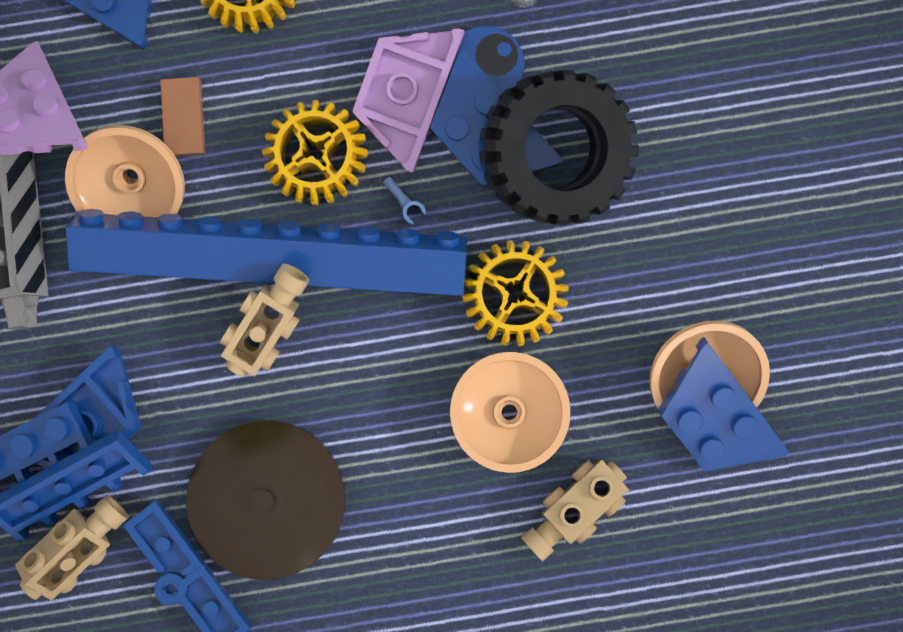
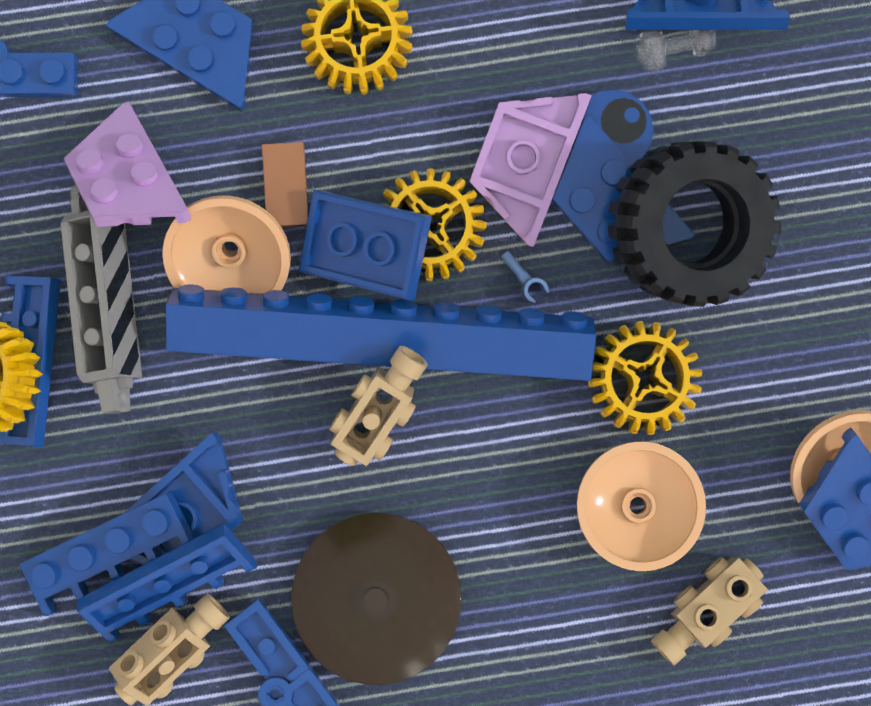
camera: 10 degrees left, 0 degrees up
none -> blue tile [298,189,432,300]

